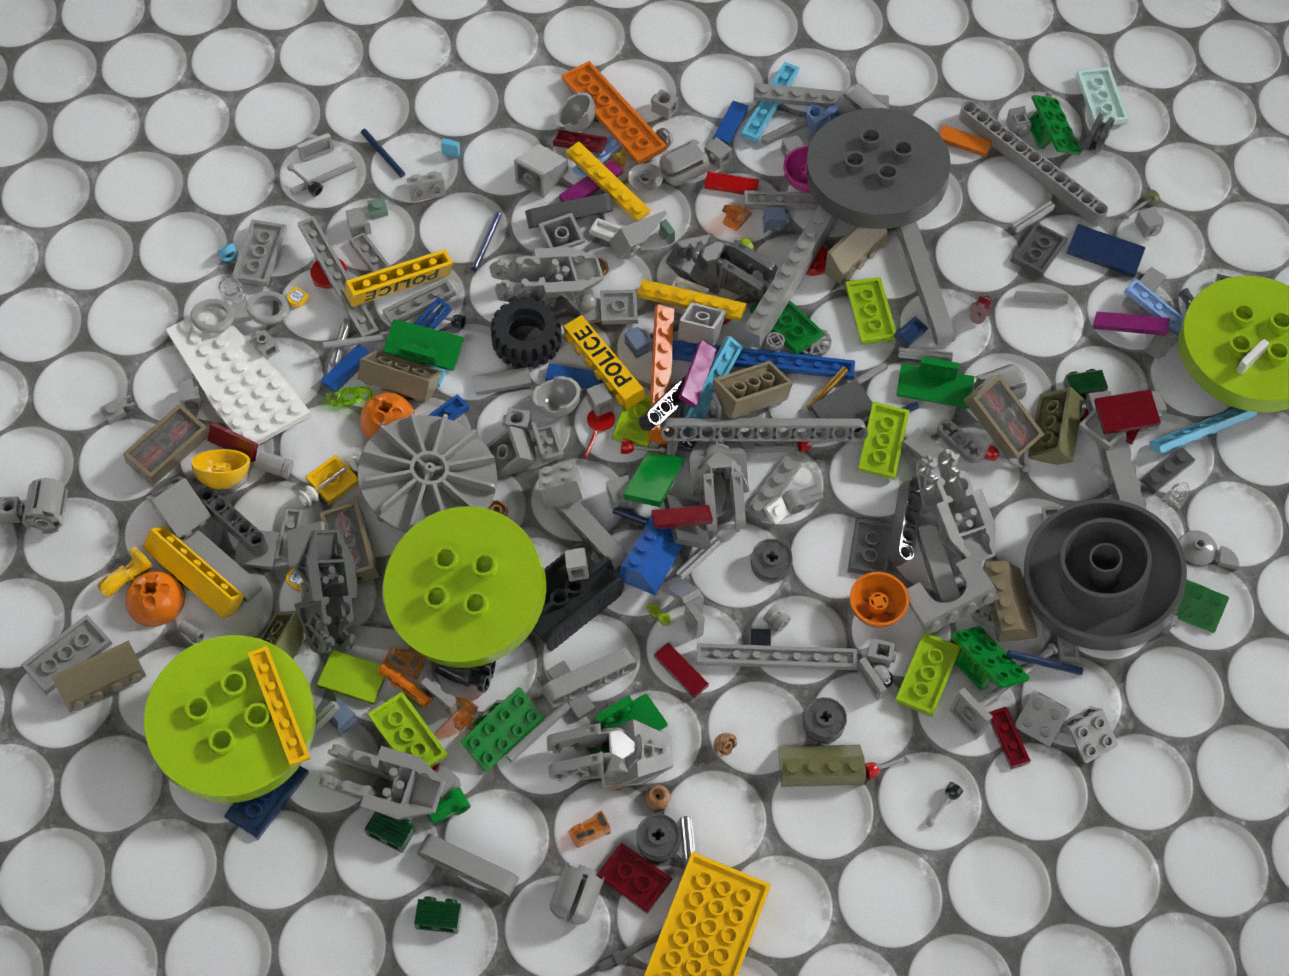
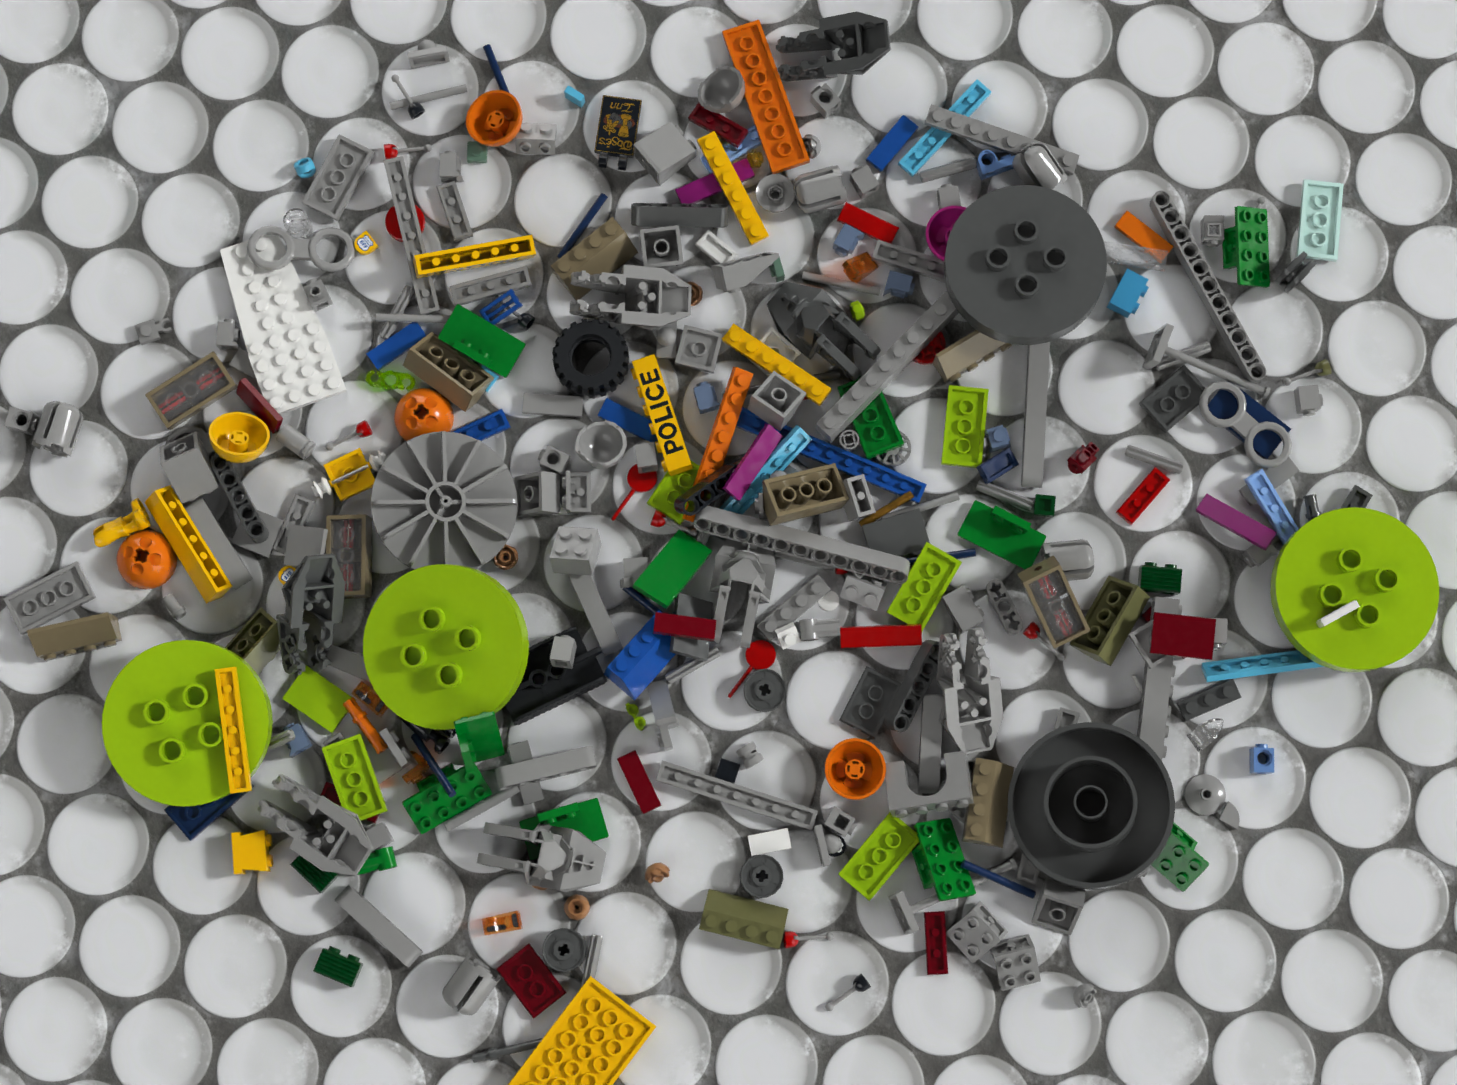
camera: 15 degrees right, 20 degrees up
none -> yellow hips [231,830,273,875]
none -> hinge [325,420,373,451]
none -> hinge [384,144,432,160]
none -> dark blue bar [411,733,456,797]
none -> green bracket [454,711,505,773]
none -> orange piece [466,90,523,147]
none -> dark tan slope [551,217,638,301]
none -> tile [594,95,642,171]
none -> red piece [728,640,776,698]
none -> white tile [747,828,792,856]
none -> dark grey connector [776,11,891,81]
none -> light grey bar [802,271,881,296]
none -> sand blue window [833,223,864,257]
none -> light grey bracket [839,571,887,611]
none -> red tile [840,624,922,648]
none -> light grey brick [843,474,876,522]
none -> sand blue window [984,425,1011,453]
none -> light grey slope [1031,878,1086,935]
none -> dark green plate [1033,494,1056,517]
none -> light grey plate [1073,984,1097,1008]
none -> clear plate [1104,241,1168,272]
none -> dark azure brick [1107,268,1149,318]
none -> red tile [1116,467,1170,525]
none -> light grey tile [1142,323,1270,399]
none -> light grey bar [1199,381,1292,468]
none -> medium blue brick [1249,744,1274,774]

